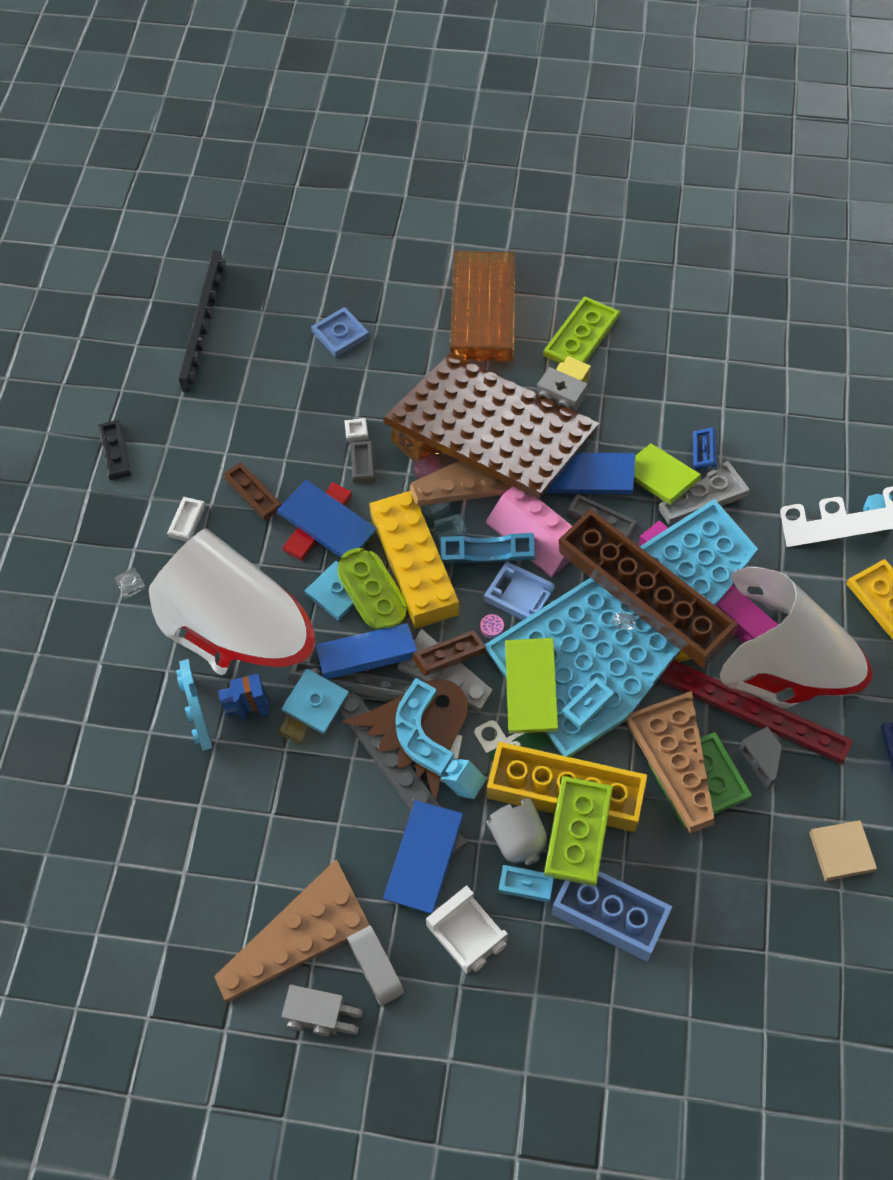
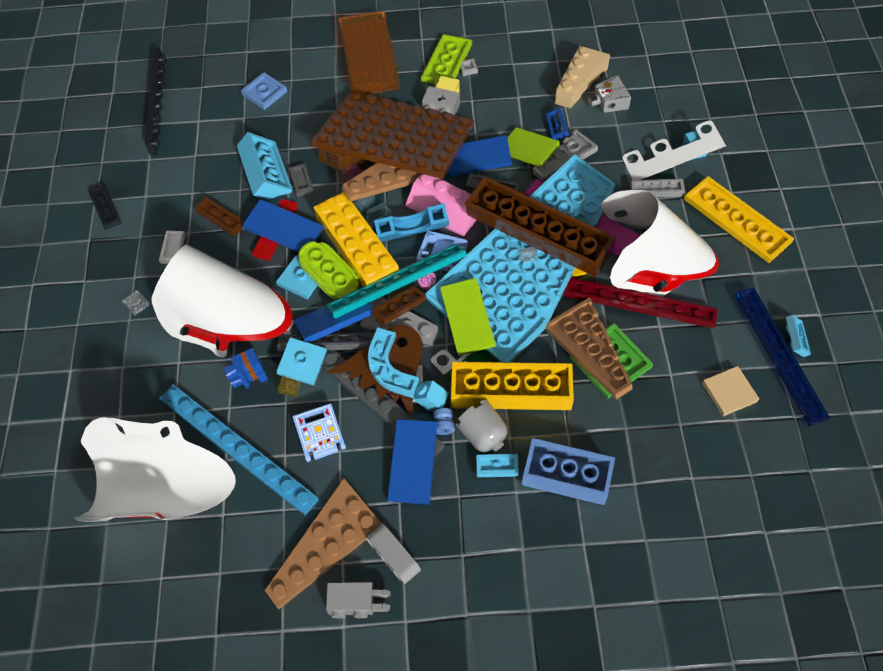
camera: 10 degrees left, 0 degrees up
medium azure plate [176,659,212,751] -> none
white tile [344,418,369,442] -> none
white panel [426,885,508,974] -> none
lime tile [544,776,613,886] -> none
medium azure plate [562,677,614,729] -> none
dark grey slope [739,726,782,790] -> none
none -> white piece [74,417,236,522]
none -> dark azure plate [159,384,319,516]
none -> medium azure slope [237,132,293,200]
none -> light blue container [293,403,346,462]
none -> teal tile [326,243,467,319]
none -> medium blue wheel [433,408,455,435]
none -> light grey tile [460,58,478,76]
none -> tan wedge [555,46,610,108]
none -> light grey torso [588,75,631,113]
none -> light grey plate [629,179,686,197]

